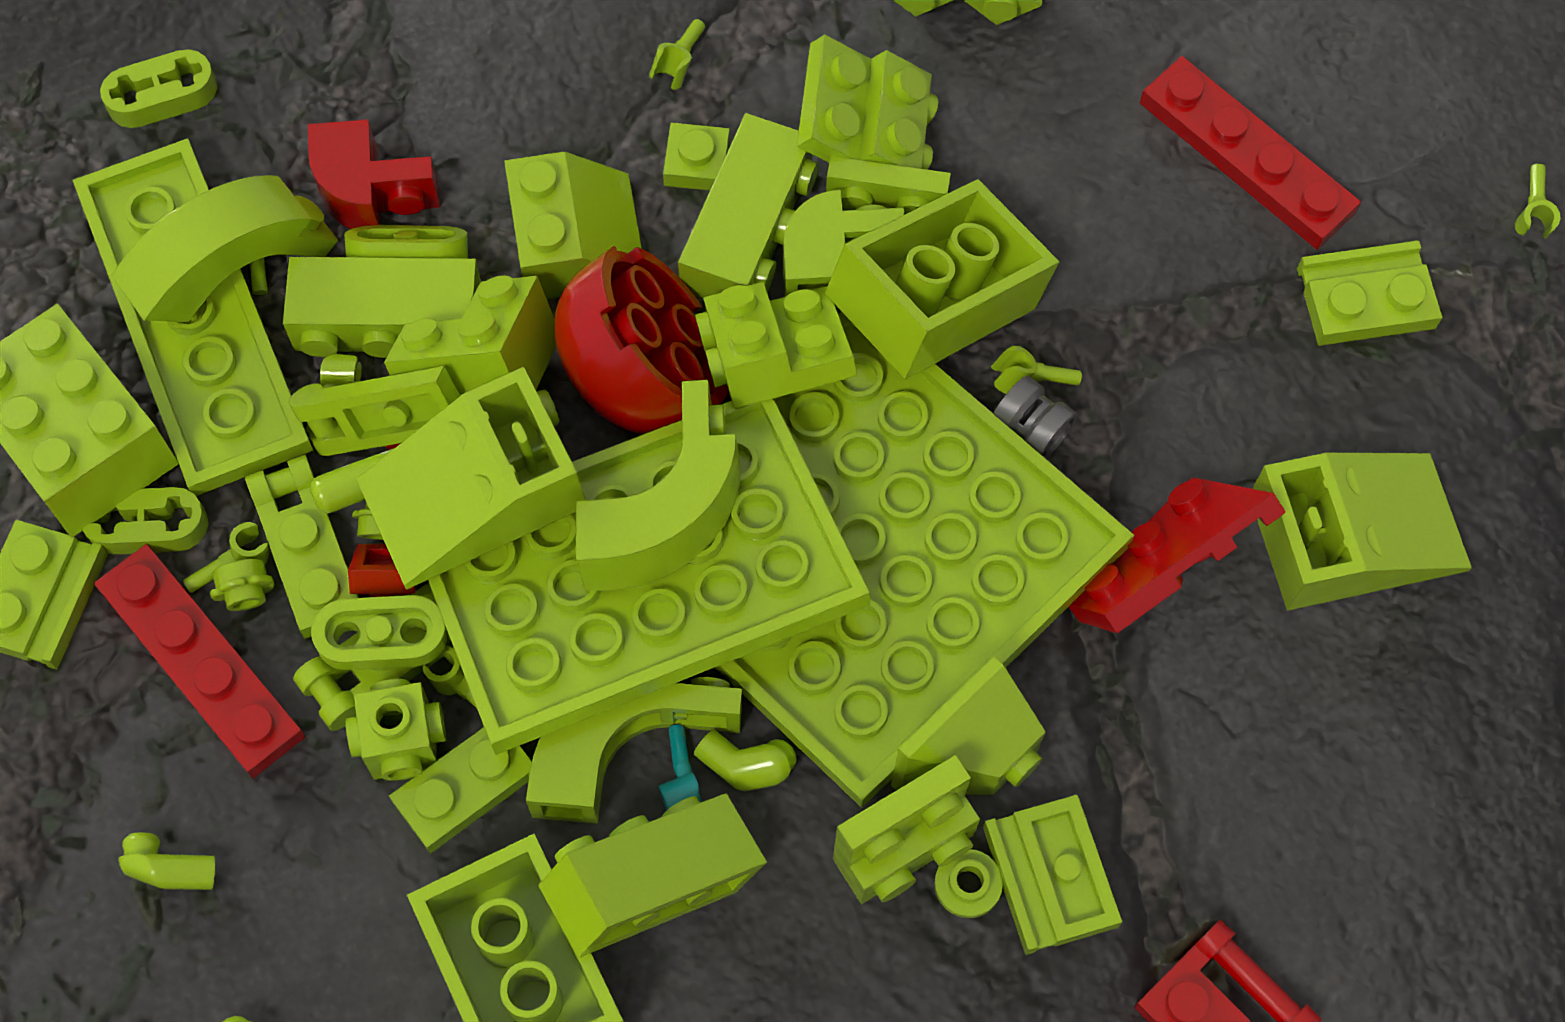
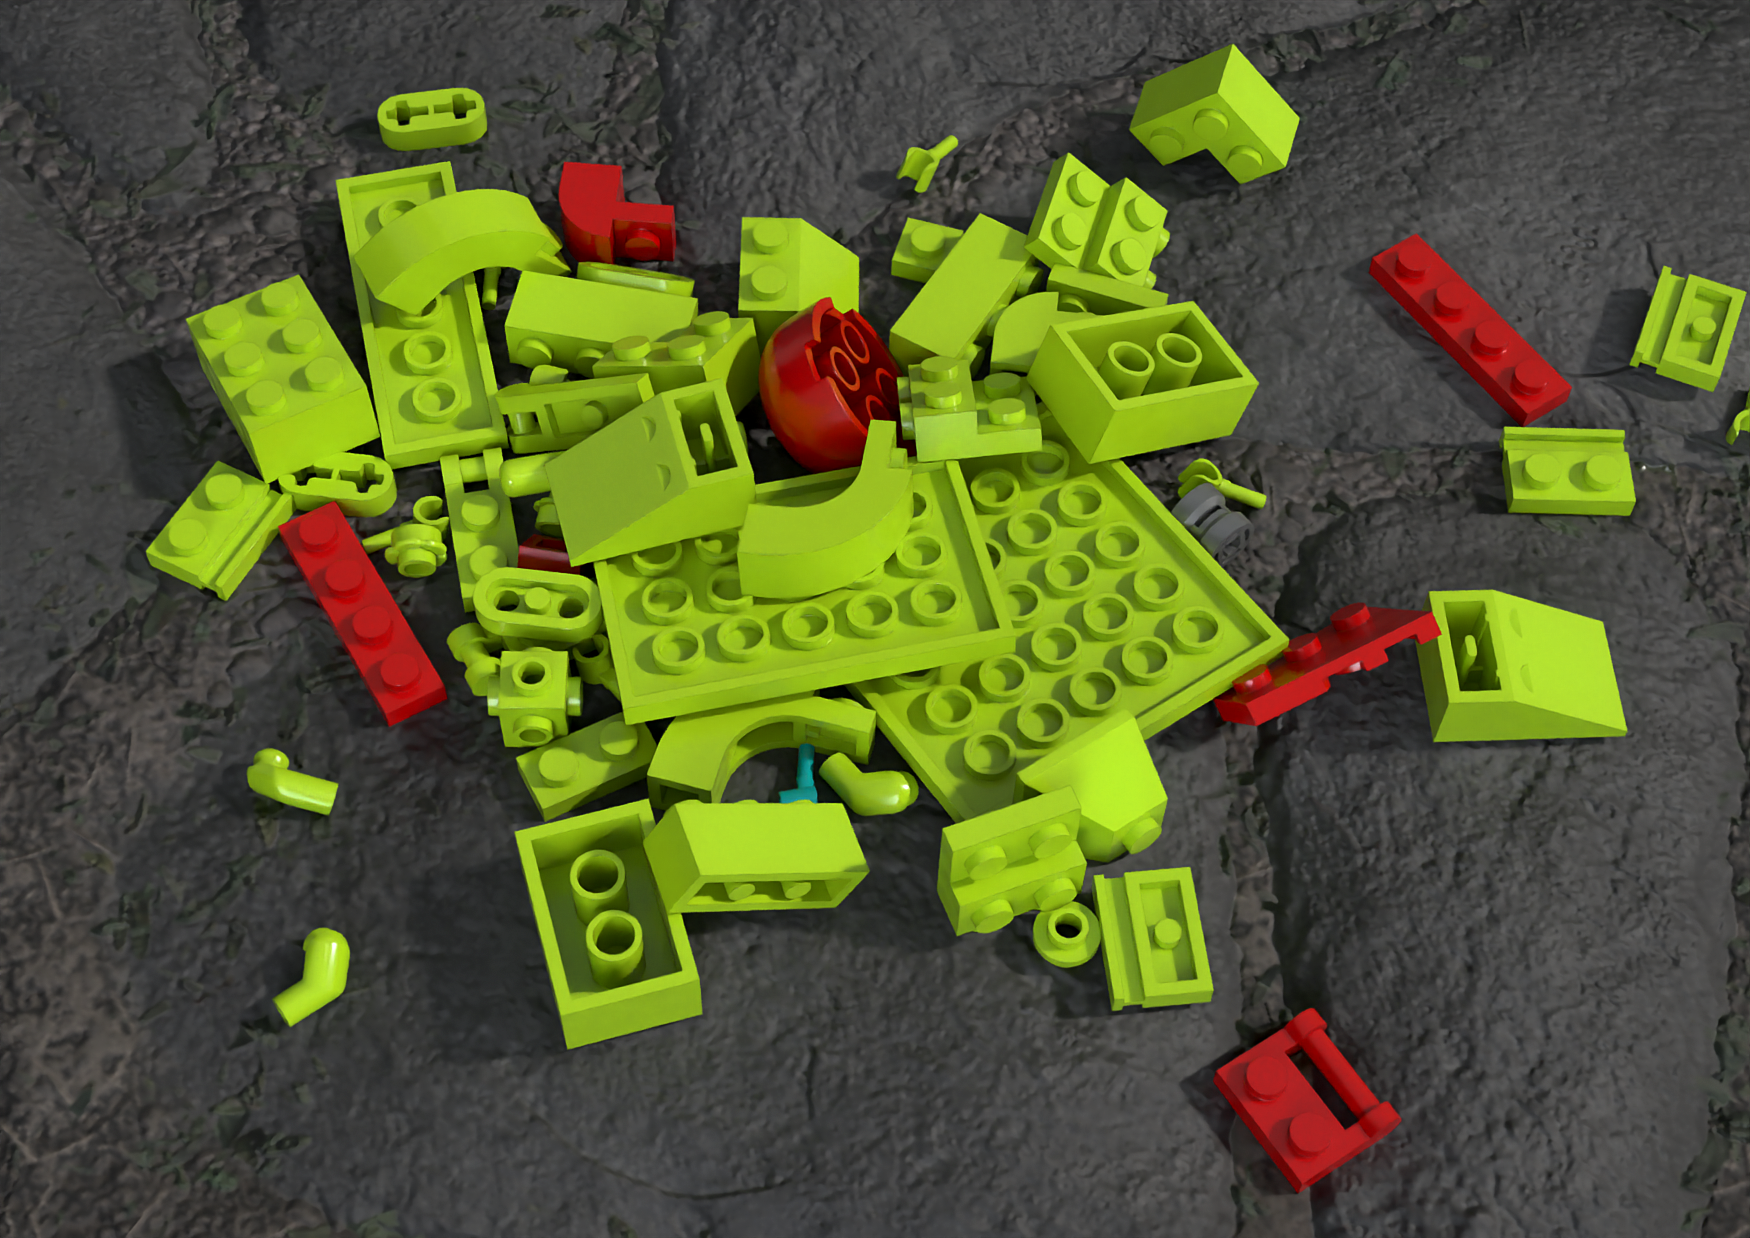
camera: 10 degrees right, 10 degrees down
none -> lime plate [1629,266,1747,392]

